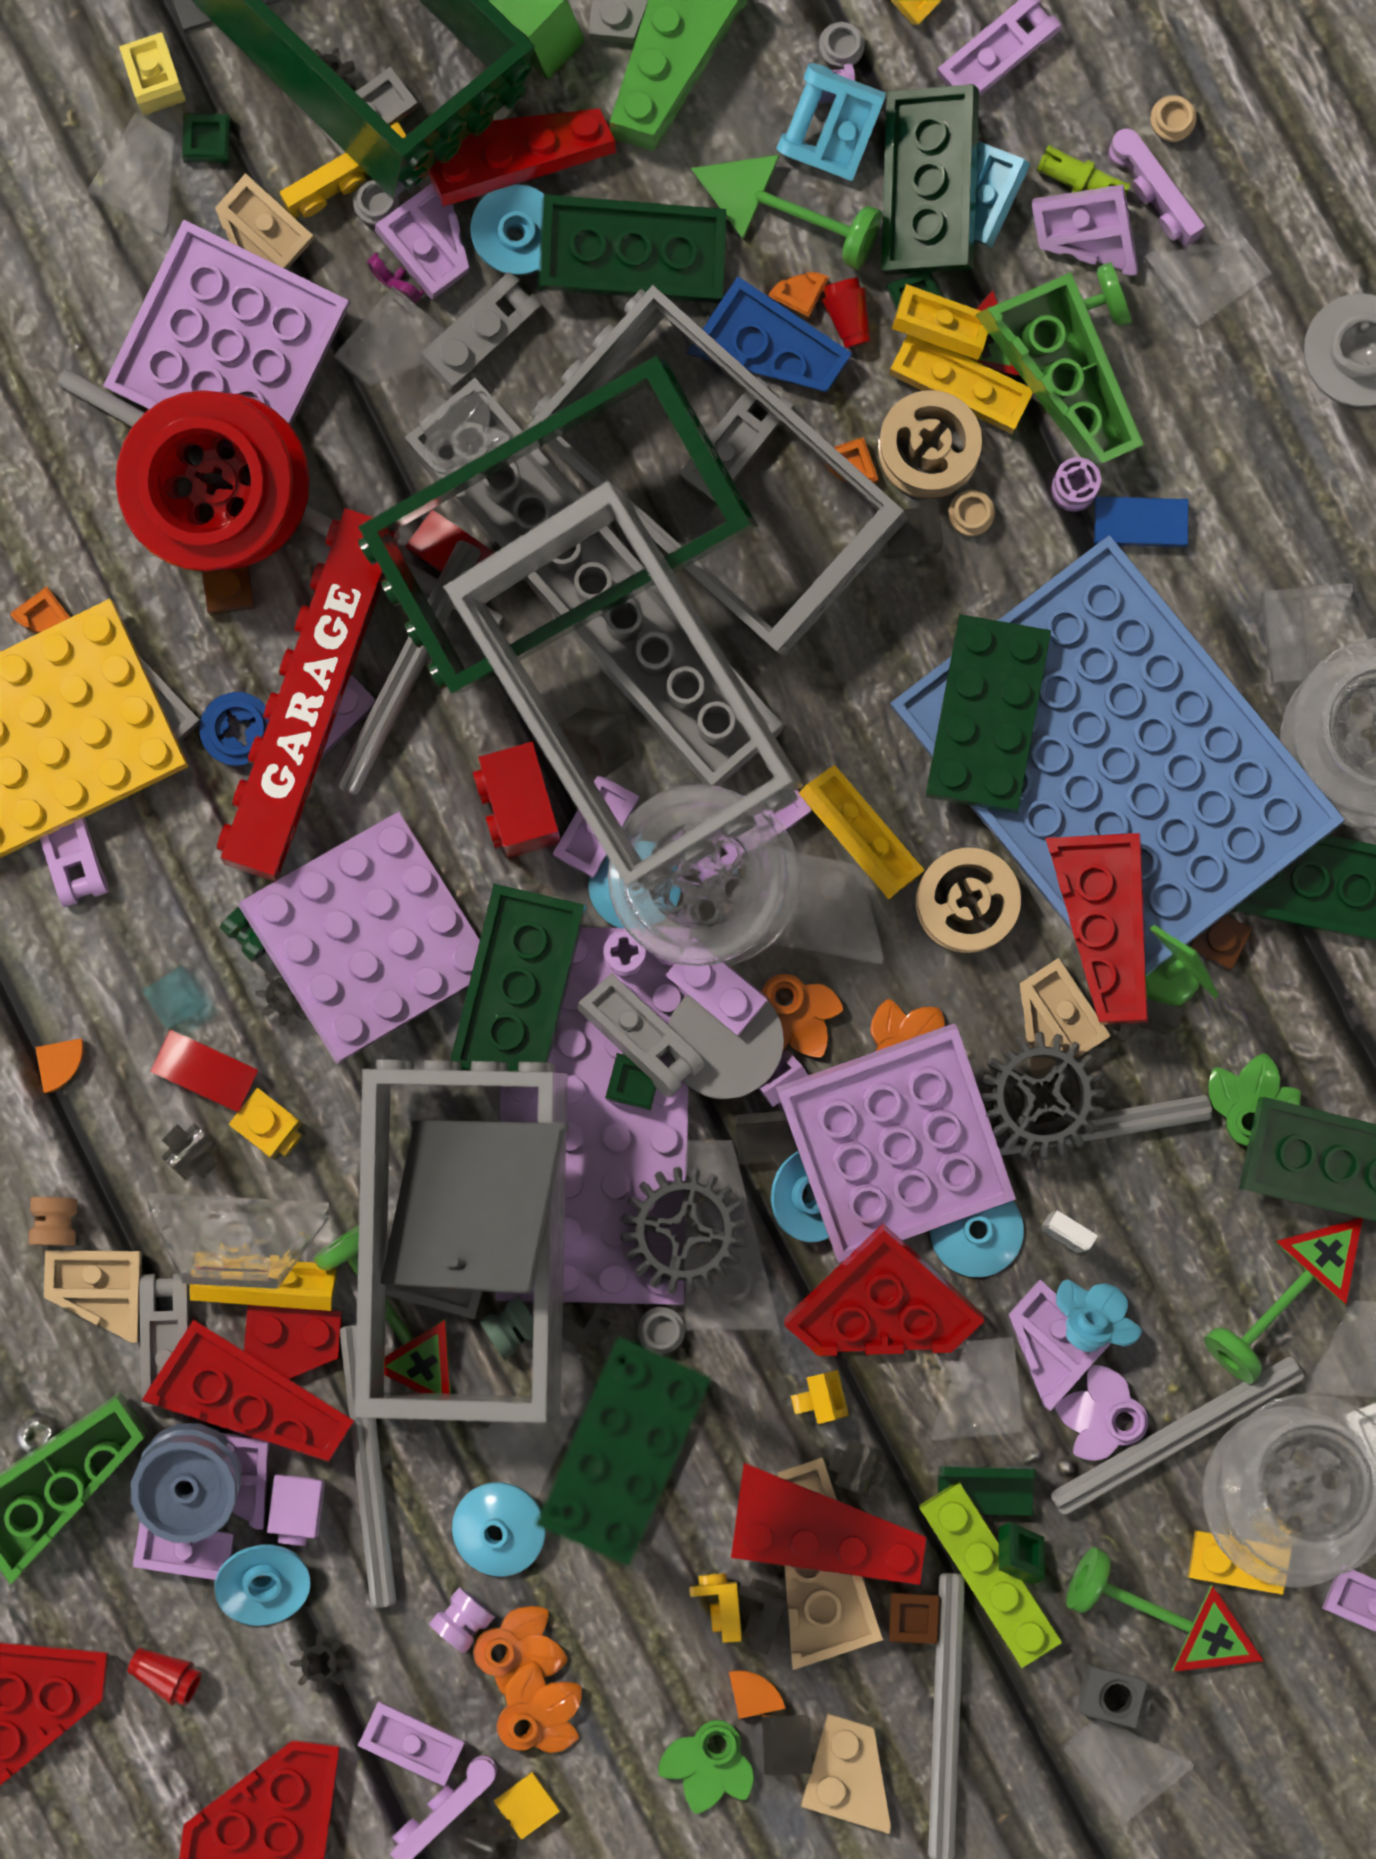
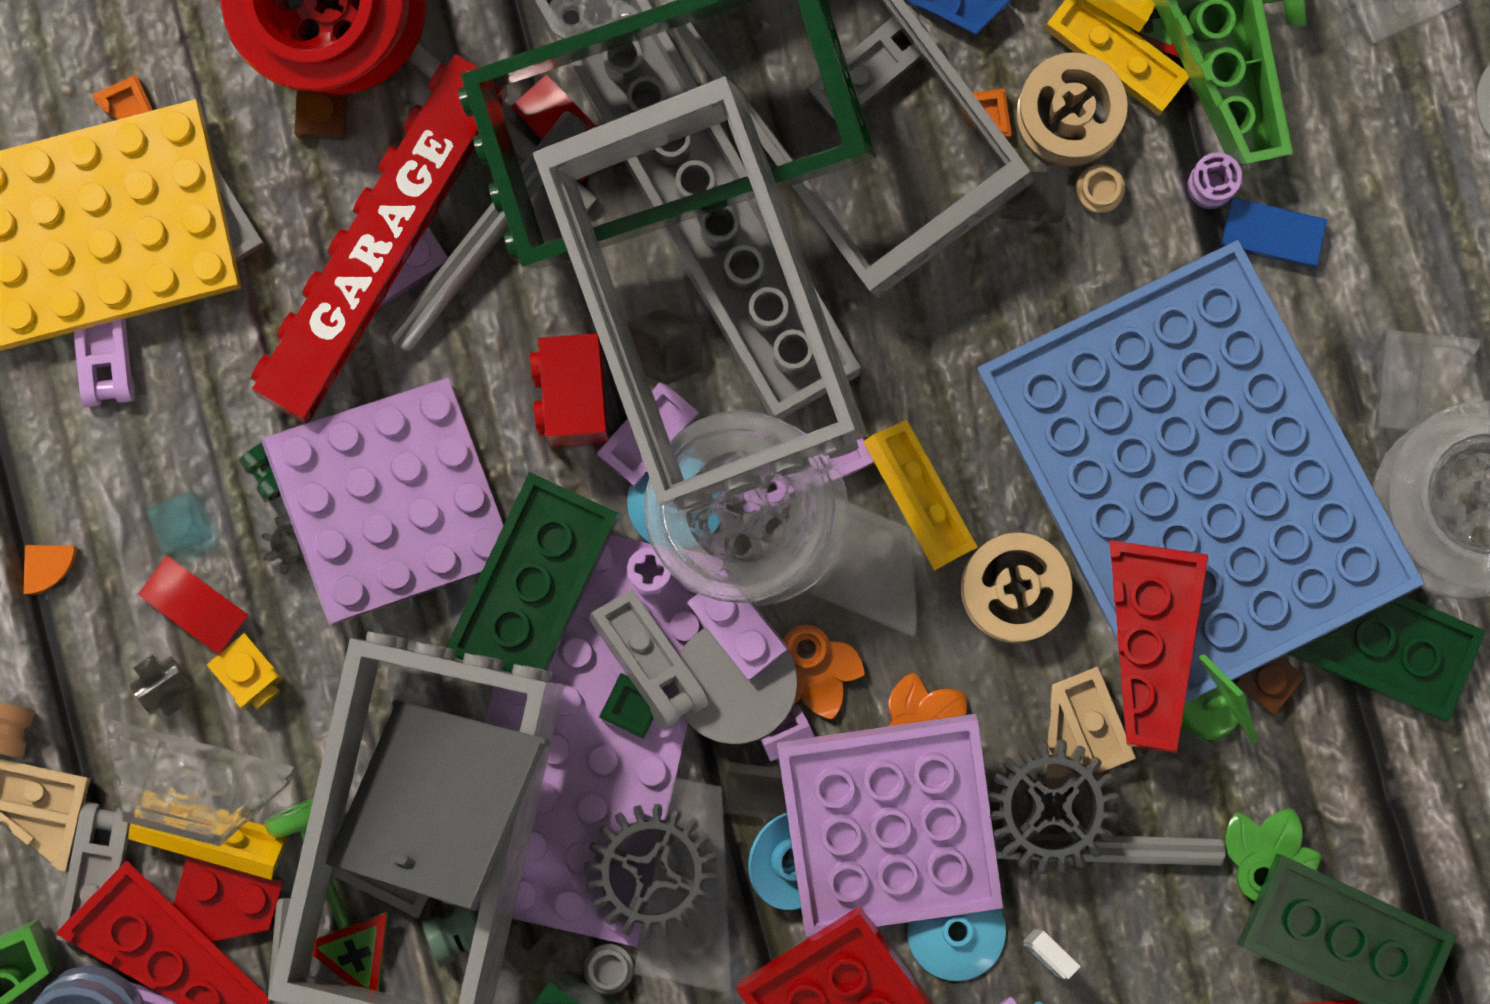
camera: 10 degrees right, 0 degrees up
blue gear [199,692,269,767] -> none
dark green plate [926,614,1051,814] -> none

